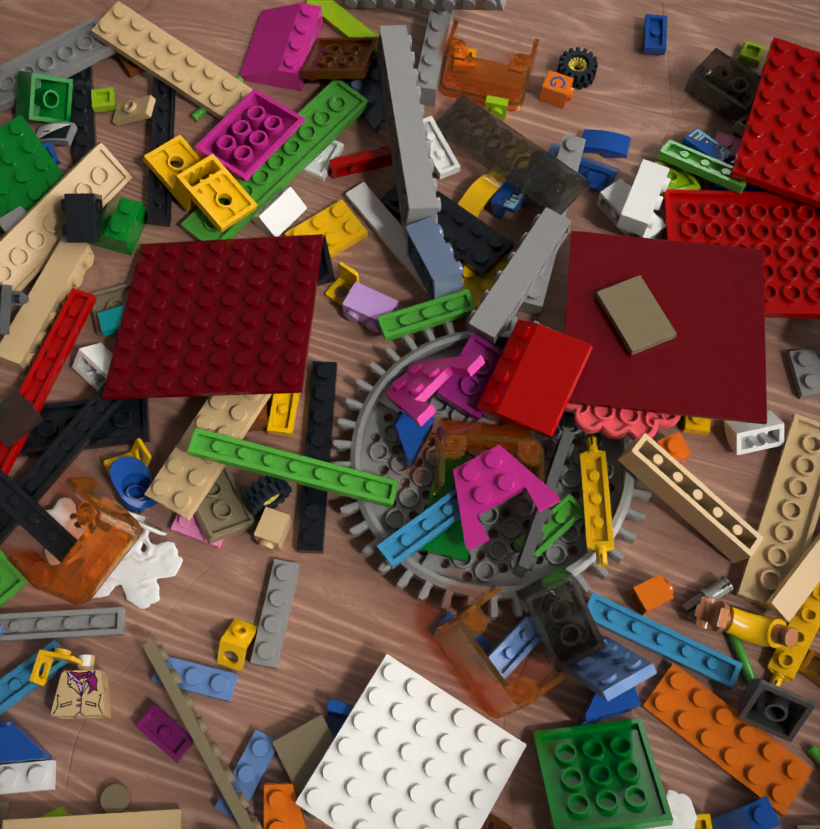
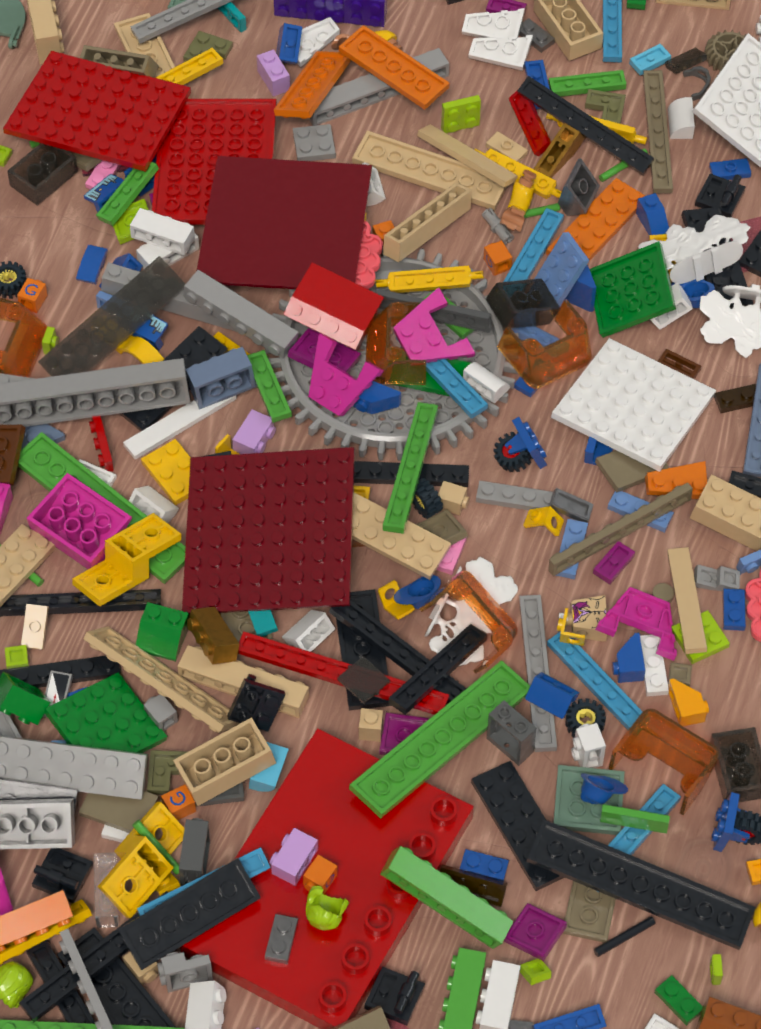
camera: 90 degrees left, 10 degrees down
black brick [61,193,103,243] -> none
dark tan tile [596,275,677,356] -> none
none -> pearl gold brick [187,607,239,664]
none -> white brick [463,362,510,404]
none -> plate [493,417,547,472]
none -> flat silver tile [549,488,593,523]
none -> dark pink wing [595,587,677,661]

